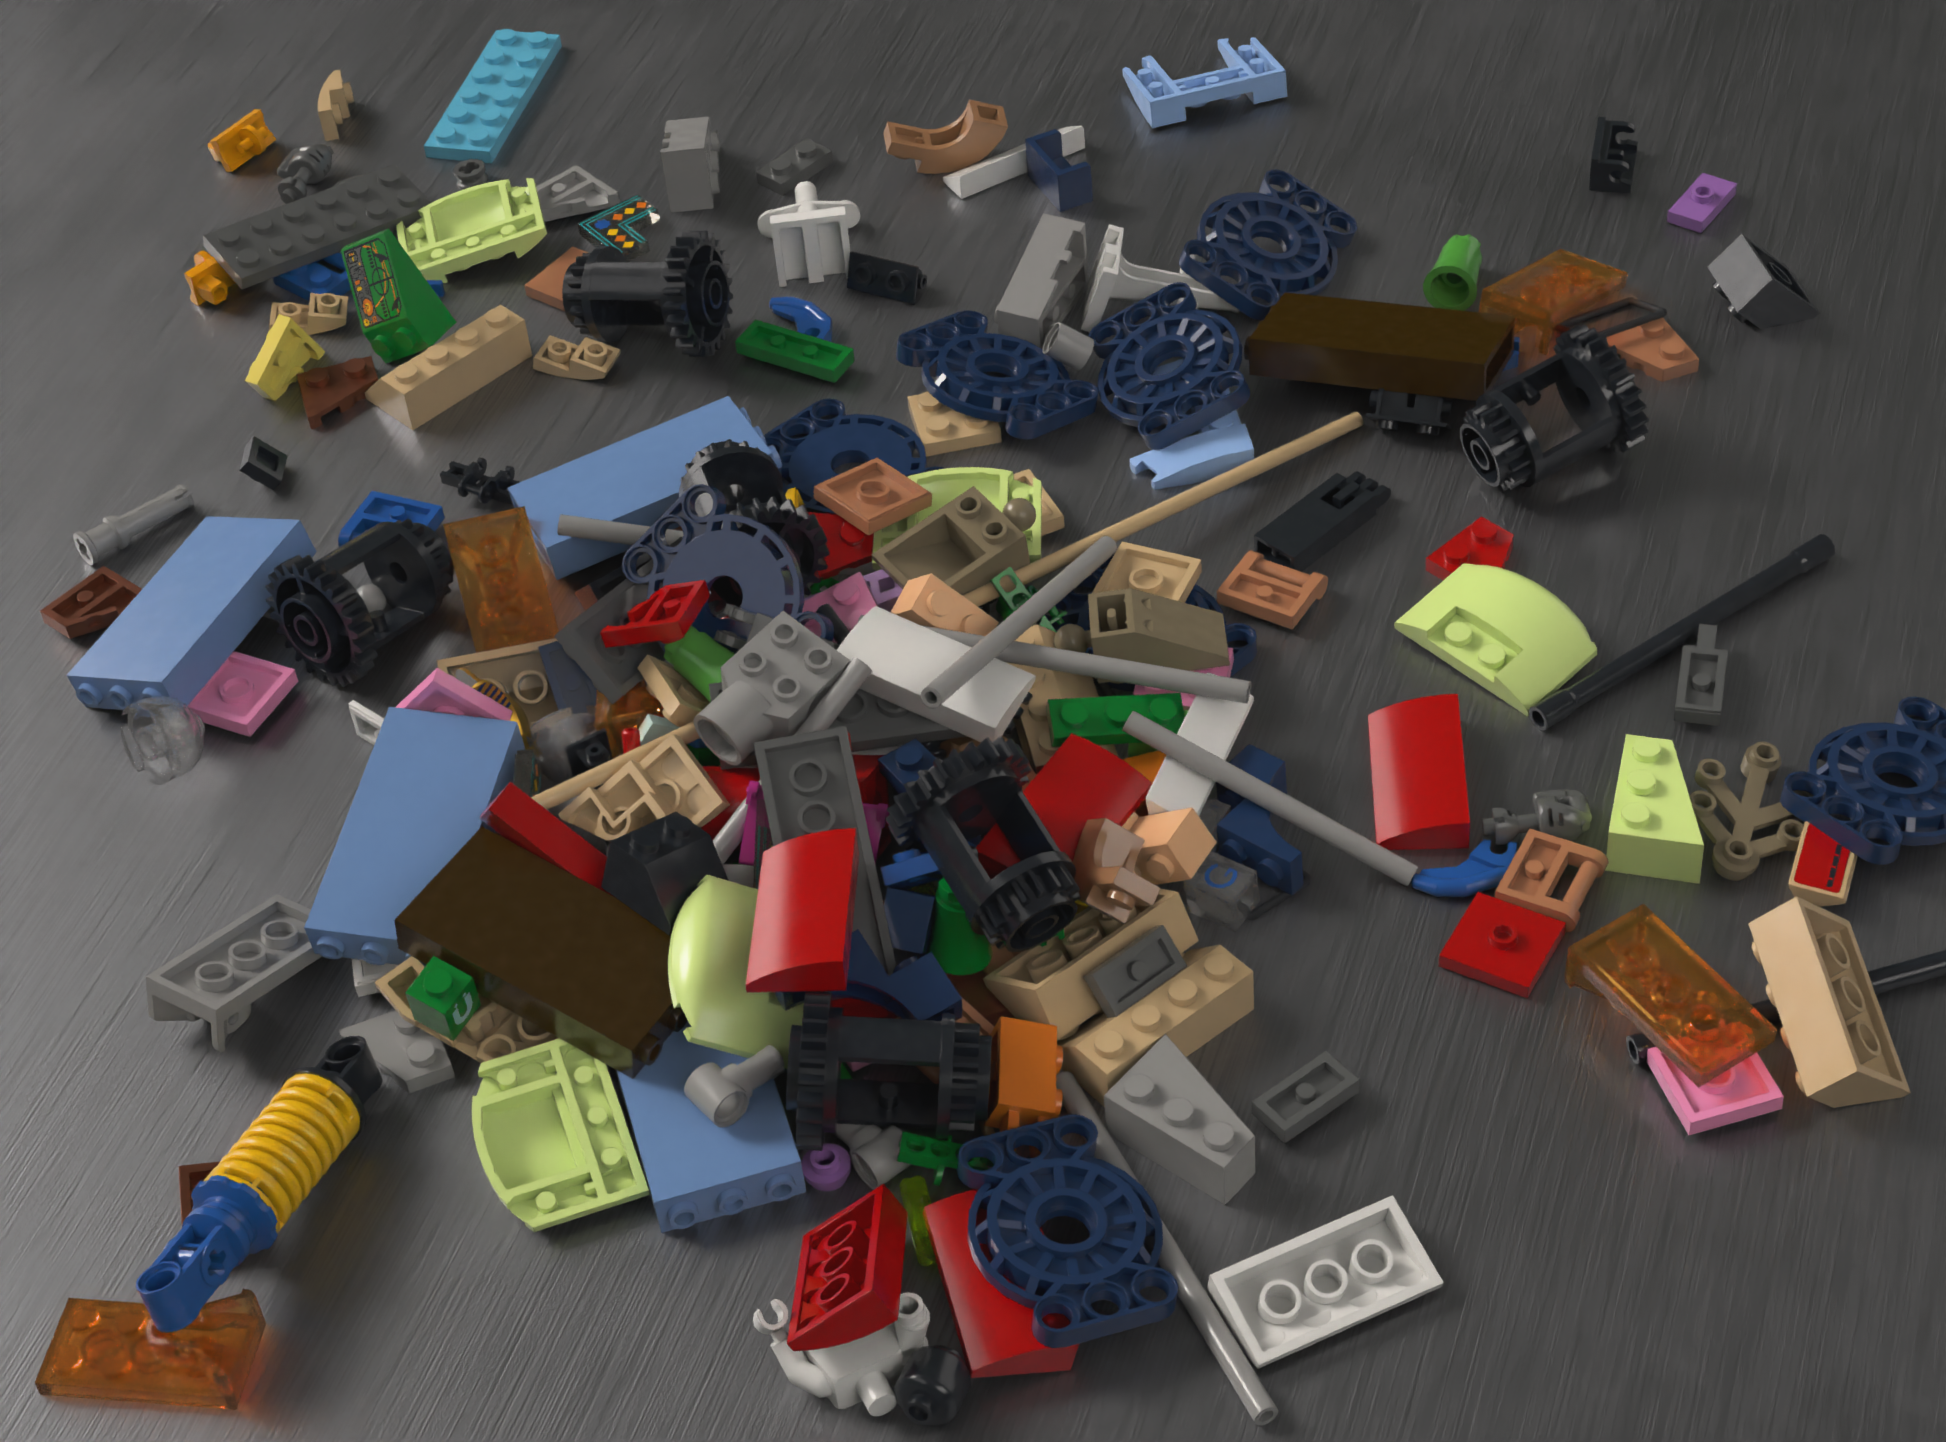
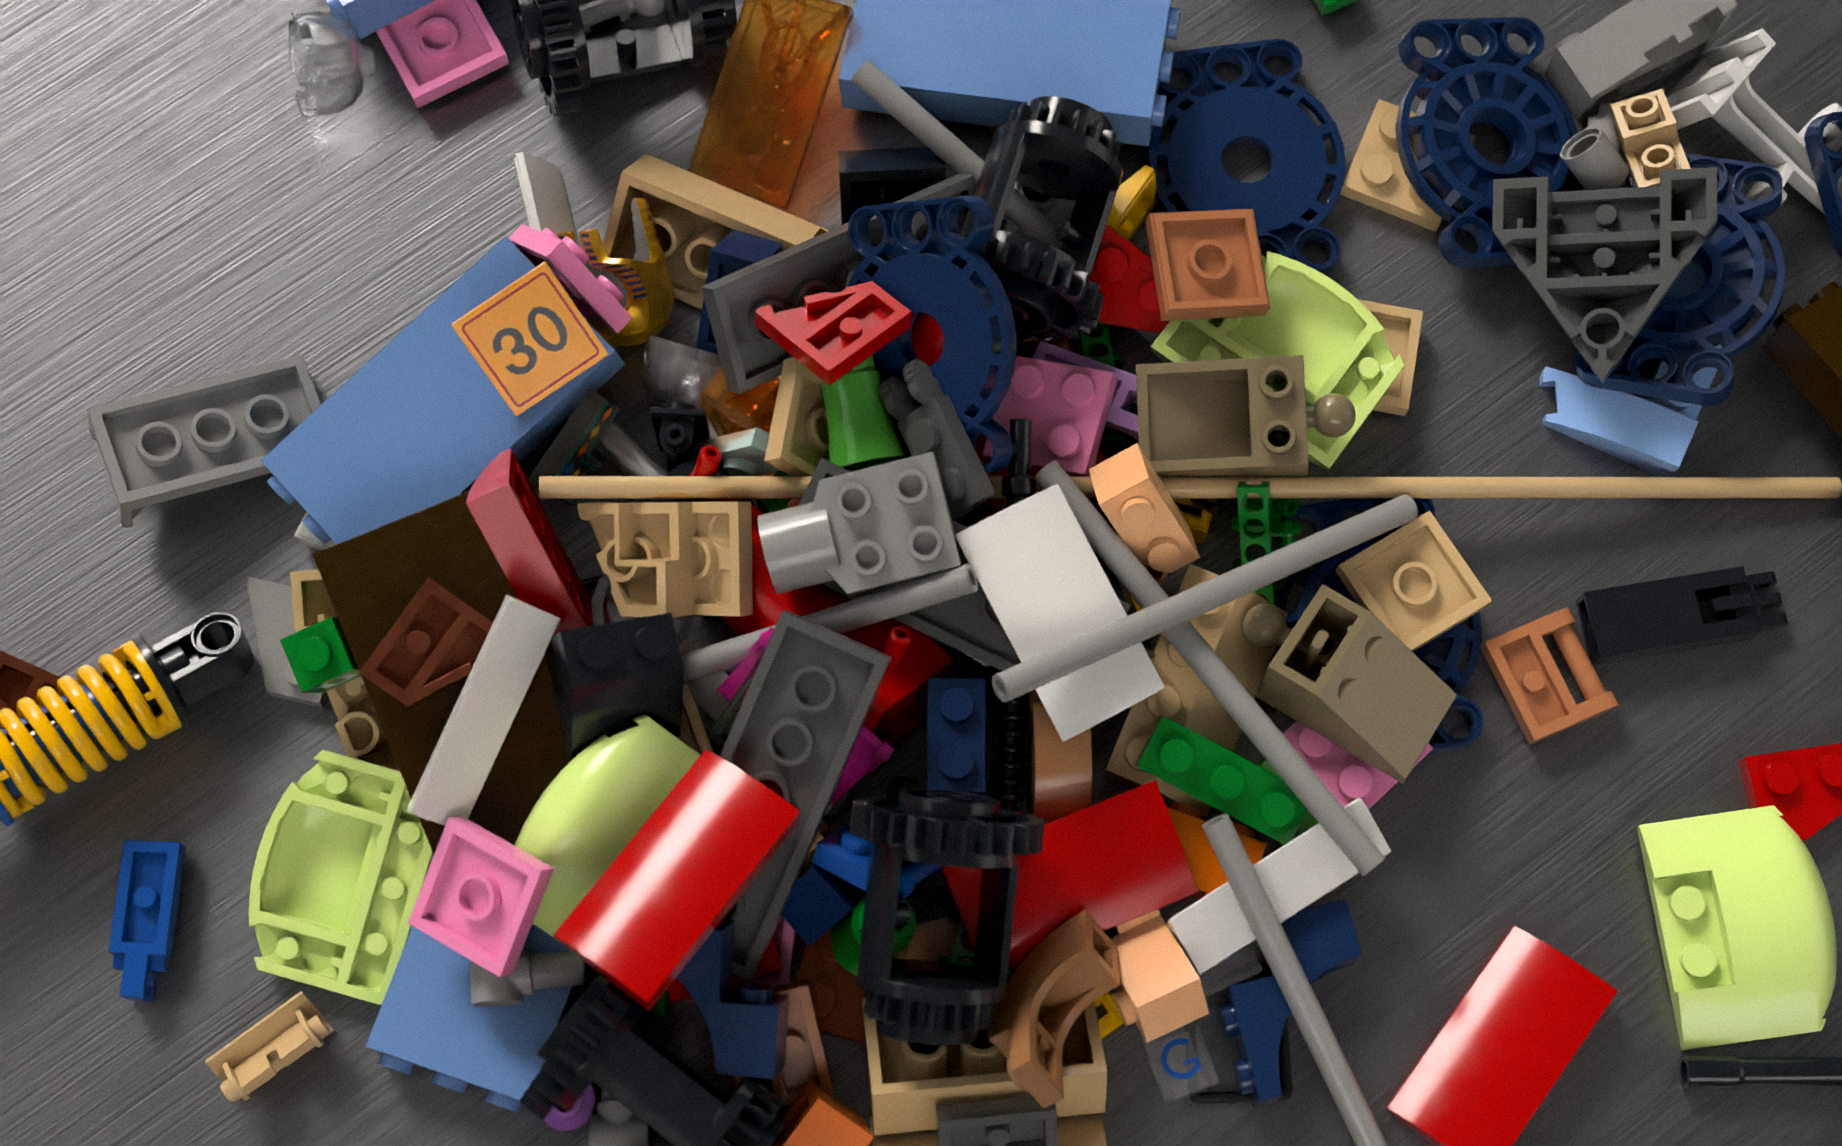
camera: 30 degrees right, 30 degrees up
none -> blue hinge [108,840,186,1002]
none -> tan hinge [205,991,334,1104]
none -> copper wing [359,577,493,707]
none -> white slope [407,594,560,826]
none -> bright pink plate [408,816,554,978]
none -> light orange piece [451,261,609,417]
none -> dark grey wedge [1492,167,1717,384]
none -> tan slope [1610,89,1691,188]

